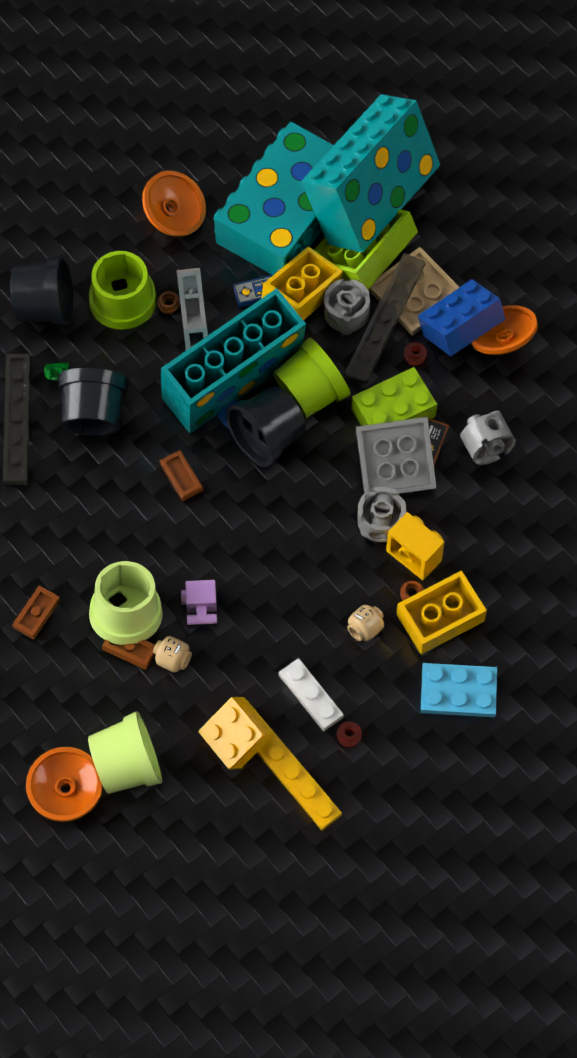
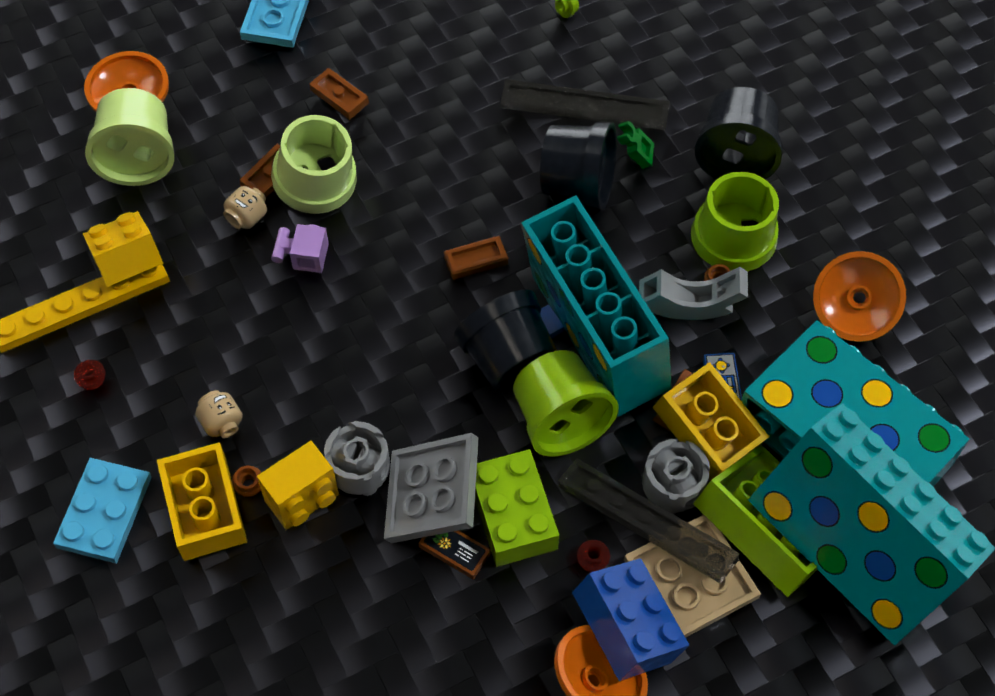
camera: 100 degrees right, 5 degrees down
white plate [279,658,344,732] -> none
light grey brick [460,410,516,465] -> none

